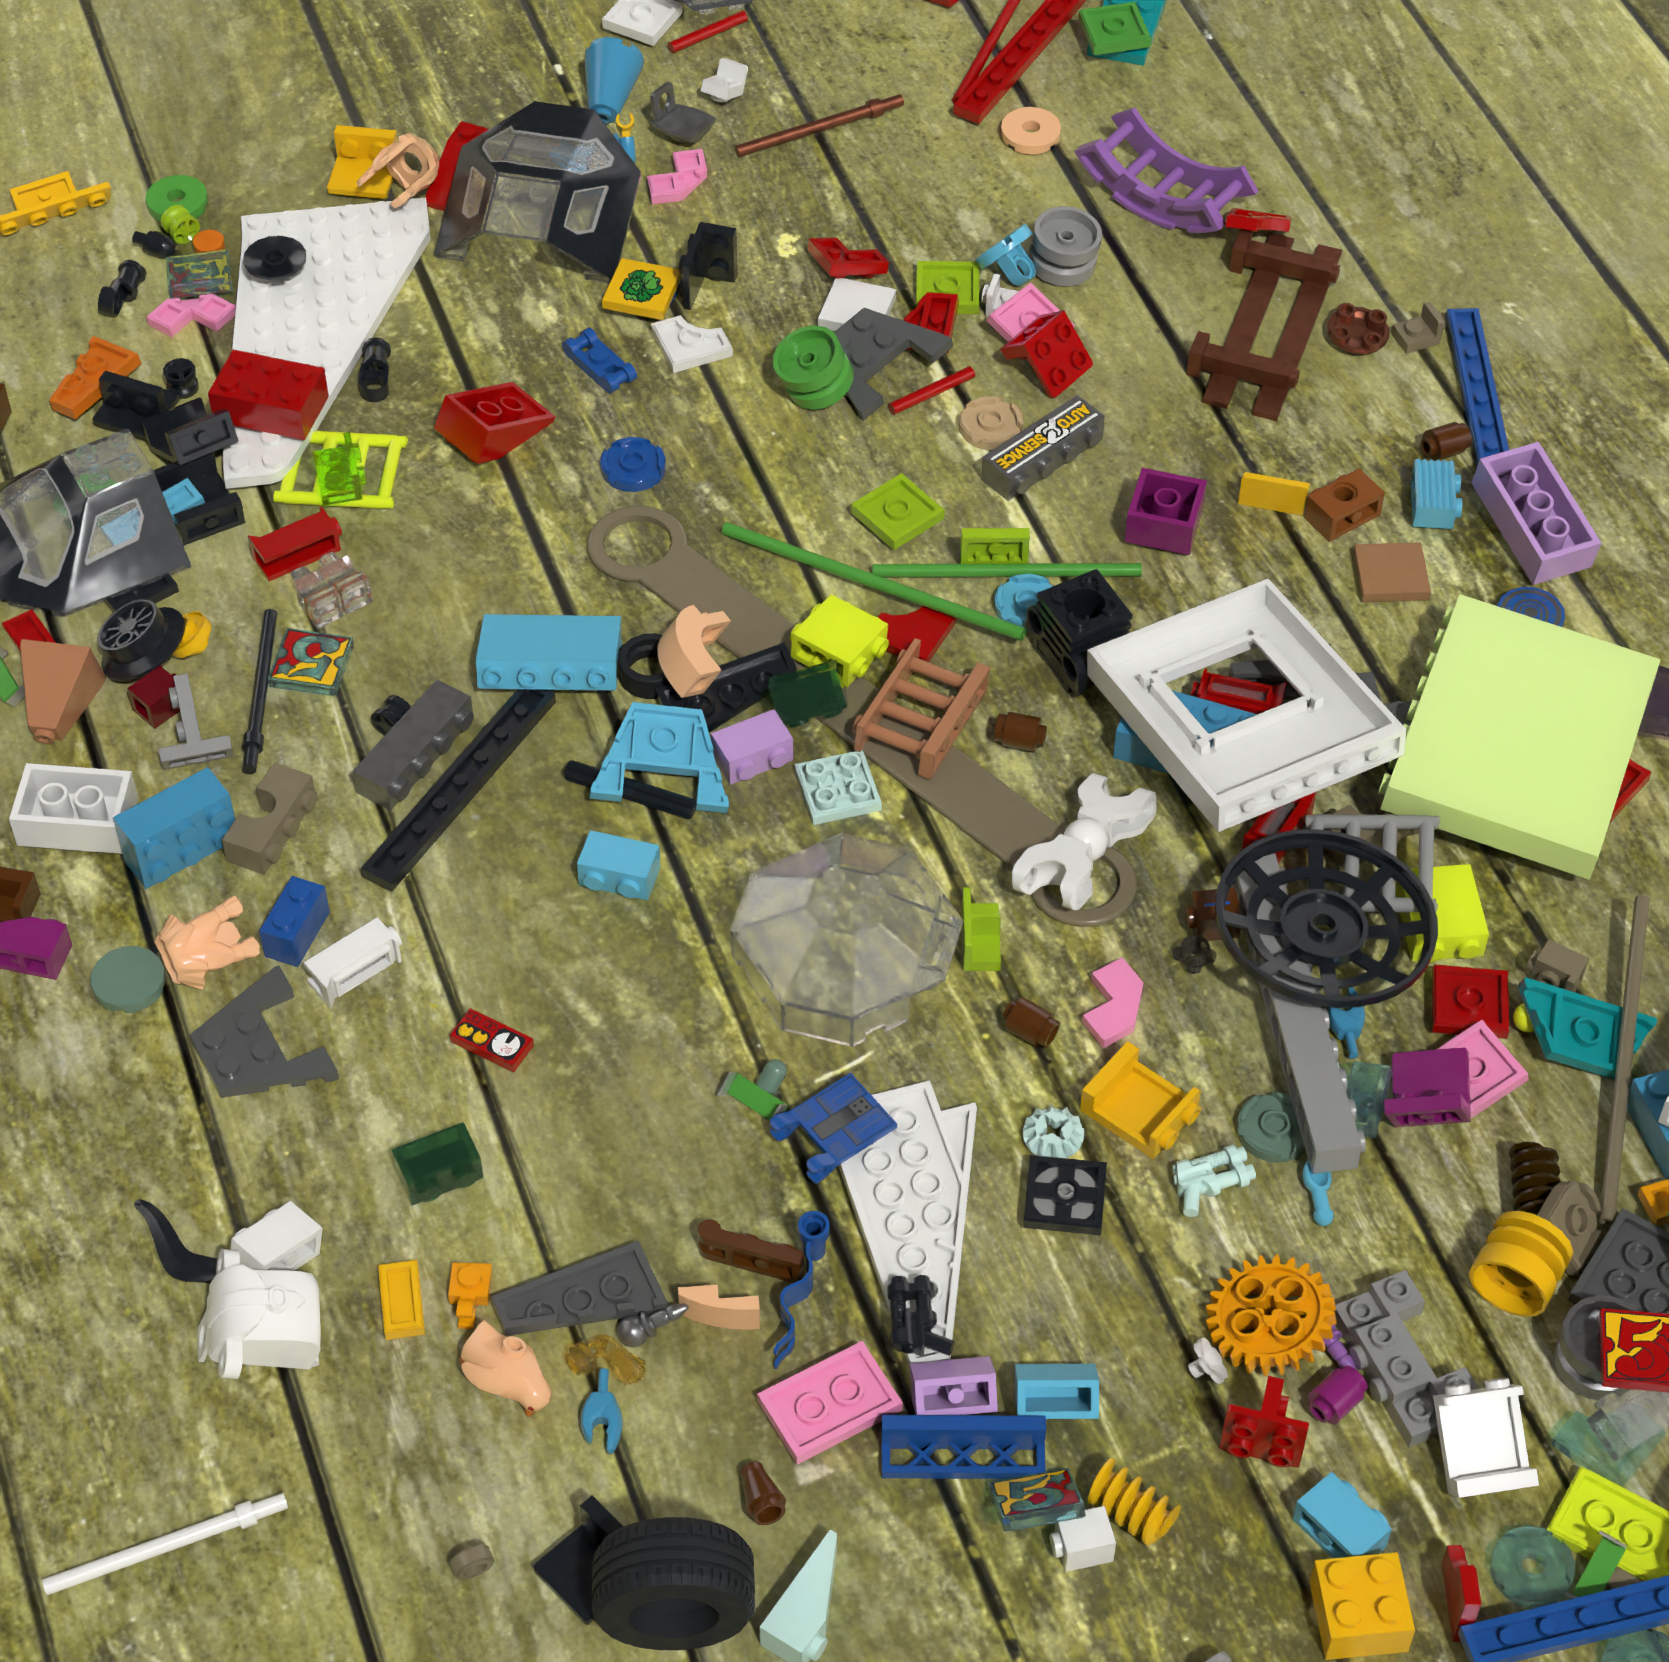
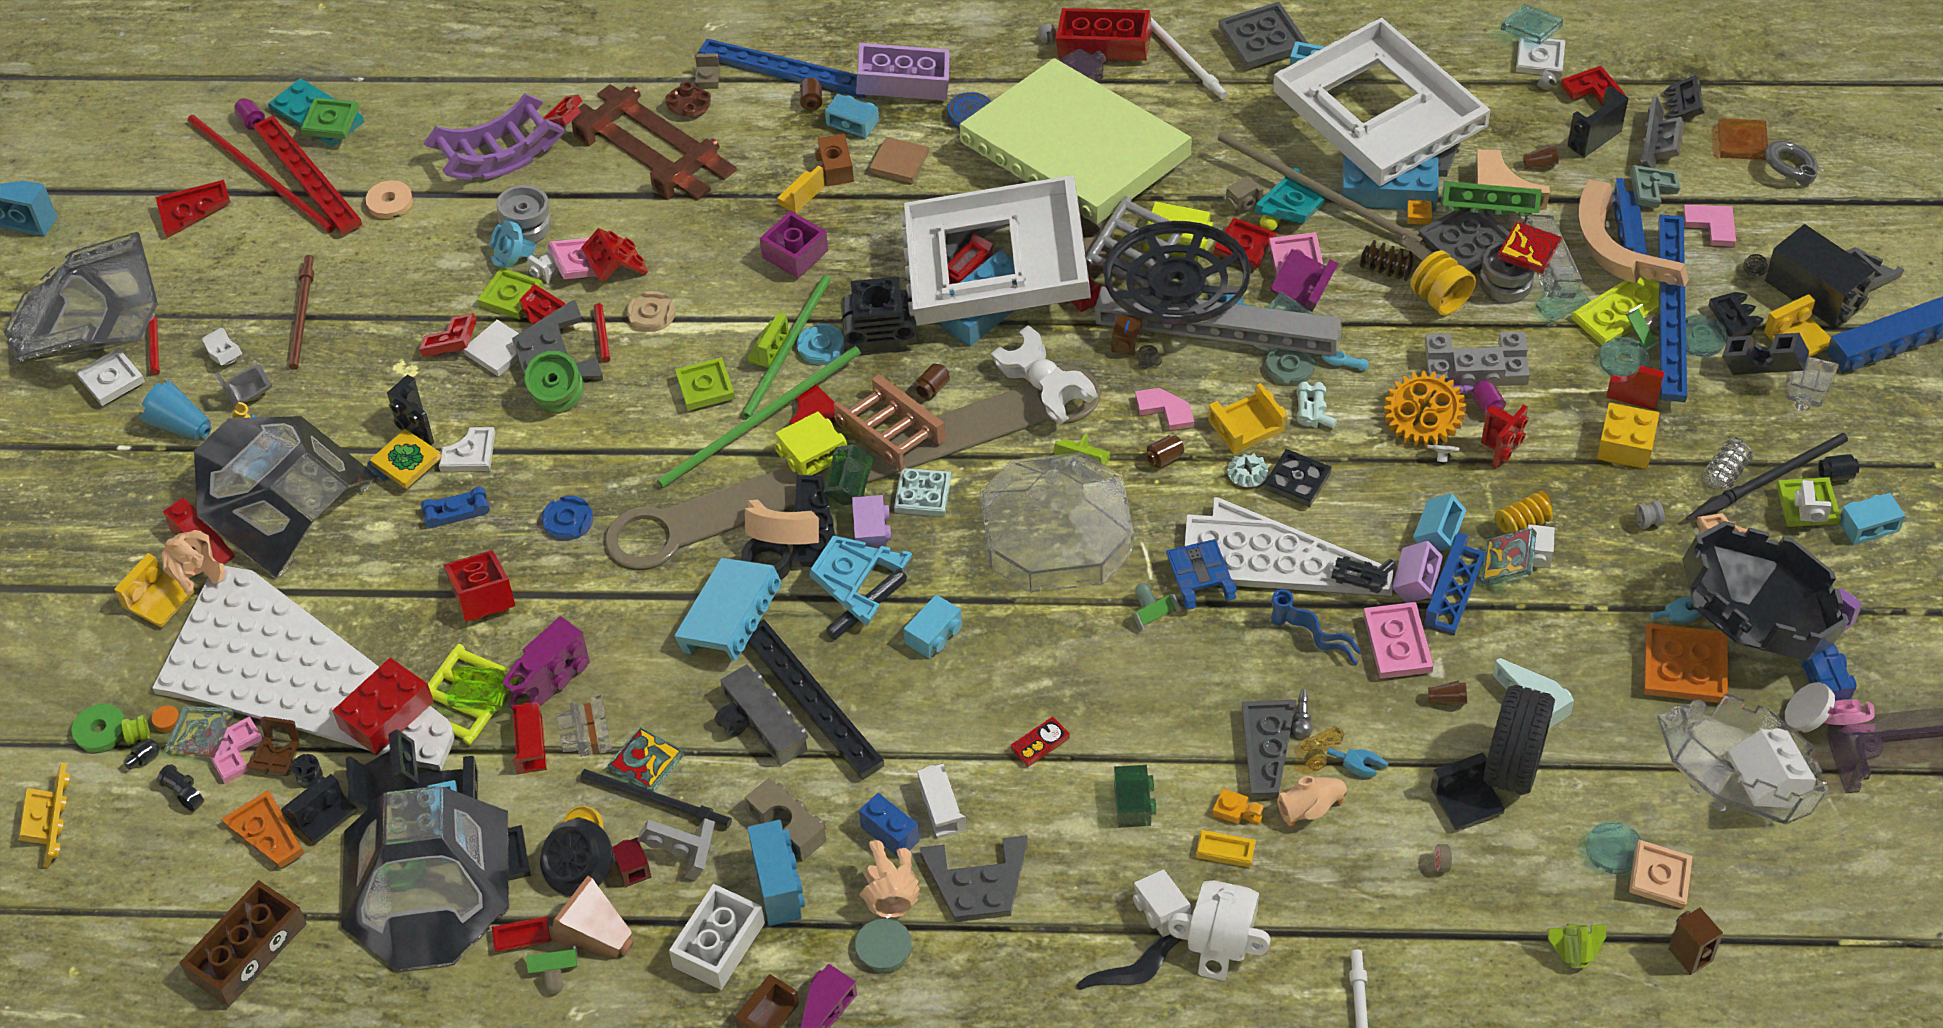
camera: 65 degrees left, 0 degrees up
black dish [243,236,306,280] -> none
black connector [359,337,391,402] -> none
bright pink tile [647,149,707,204] -> none
light nougat slope [678,1285,760,1330] -> none
reddish brown plate [698,1219,804,1283] -> none
flat silver brick [981,395,1105,501] -> none
medium azure brick [1292,1472,1392,1558] -> none
white panel [1433,1378,1539,1498] -> none
none -> reddish brown piece [247,716,300,776]
none -> magenta brick [503,616,590,709]

